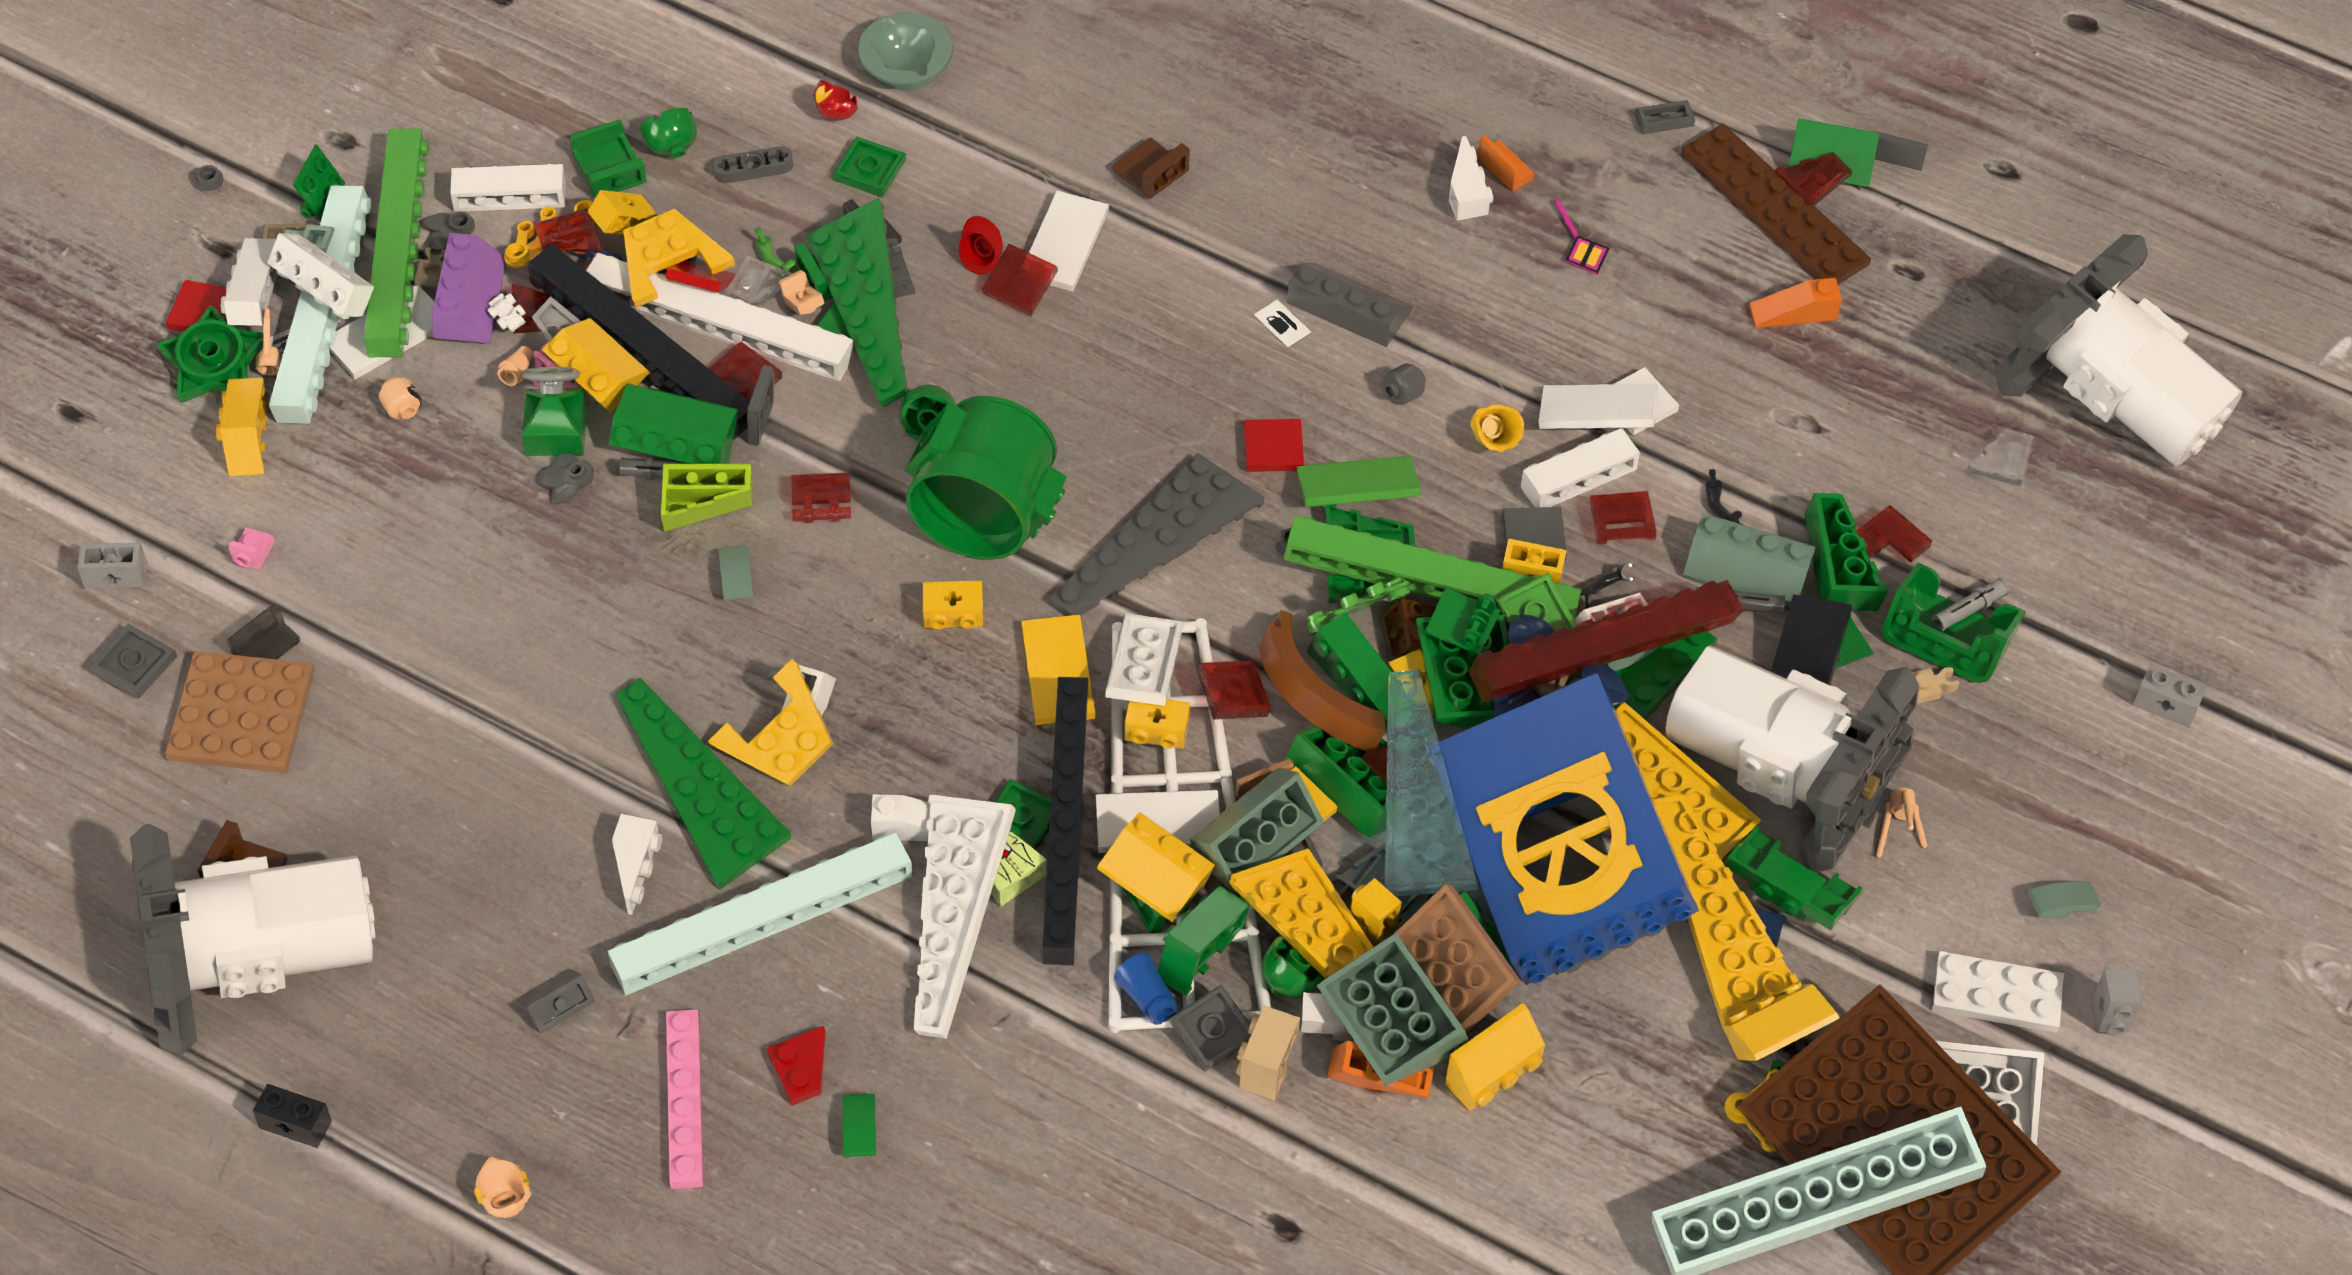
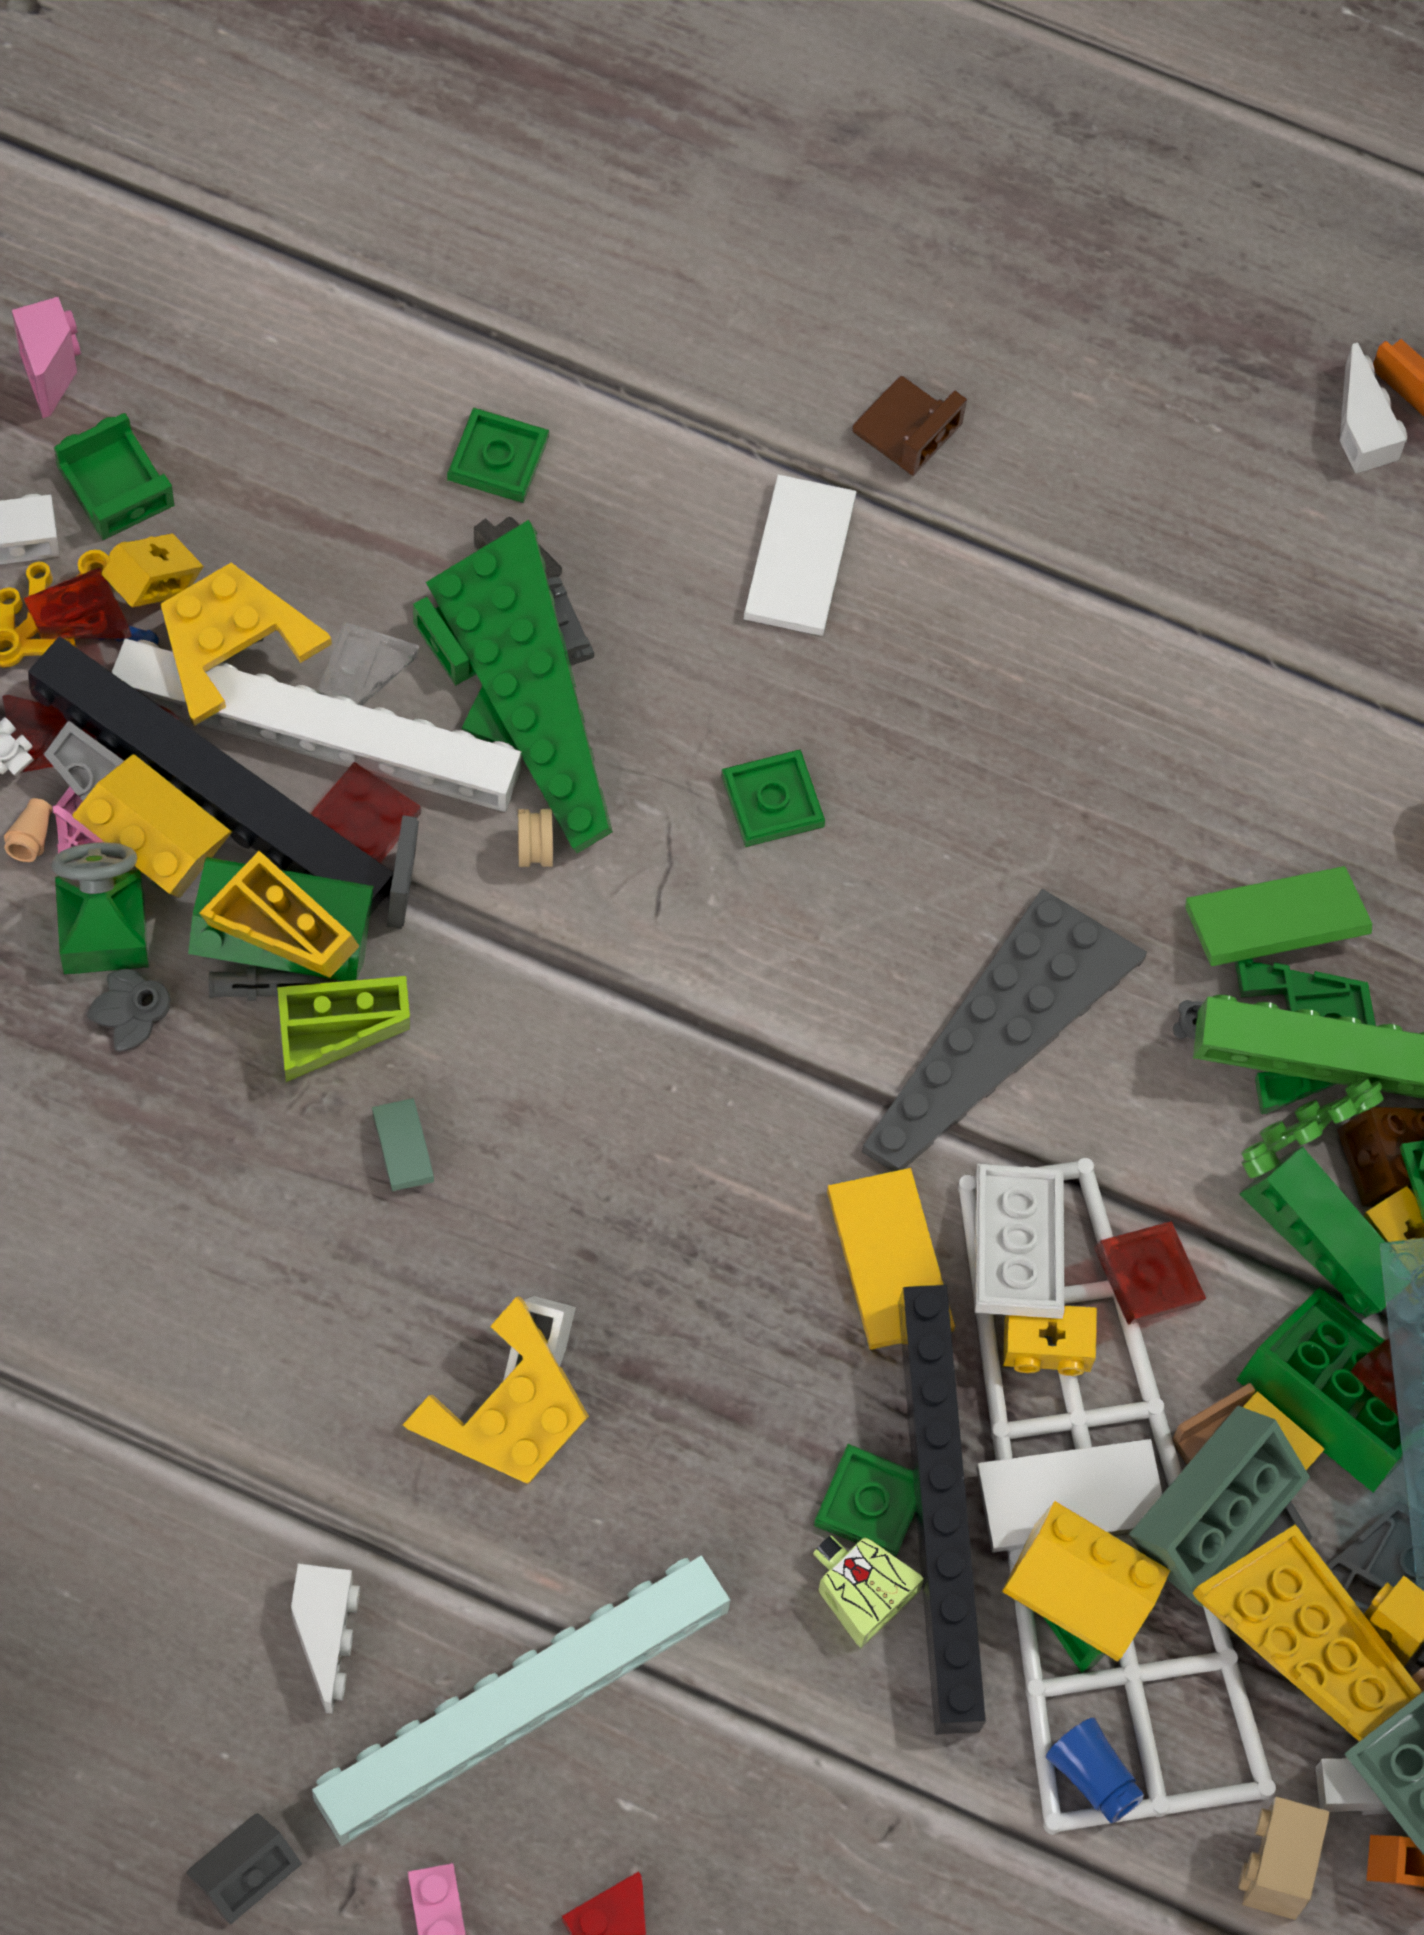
camera: 10 degrees left, 10 degrees up
green wing [616,677,791,890] -> none
green cylinder [640,108,697,158] -> none
red tile [665,260,737,293] -> none
dark grey beam [713,146,793,183] -> none
bright green piece [755,227,800,278] -> none
light nougat bracket [779,270,825,316] -> none
clear red plate [791,472,851,523] -> none
red hair [813,80,858,121] -> none
sand green piece [858,12,953,90] -> none
white slope [871,794,930,841] -> none
green cylinder [900,384,955,441] -> none
green cylinder [904,396,1067,560] -> none
white wing [914,795,1016,1039] -> none
yellow brick [923,580,983,629] -> none
red piece [958,216,1003,275] -> none
clear red plate [981,244,1058,317] -> none
green wedge [1158,886,1250,996] -> none
dark grey tile [1169,984,1252,1072] -> none
red tile [1244,419,1304,472] -> none
white sticker [1254,300,1311,347] -> none
dark orange arch [1259,610,1385,754] -> none
green cylinder [1262,936,1325,998] -> none
dark grey slope [1287,262,1413,347] -> none
dark grey head [1383,363,1426,405] -> none
none -> bright pink slope [12,297,81,418]
none -> yellow wedge [200,851,359,978]
none -> tan wheel [518,809,553,867]
none -> green tile [721,749,825,847]

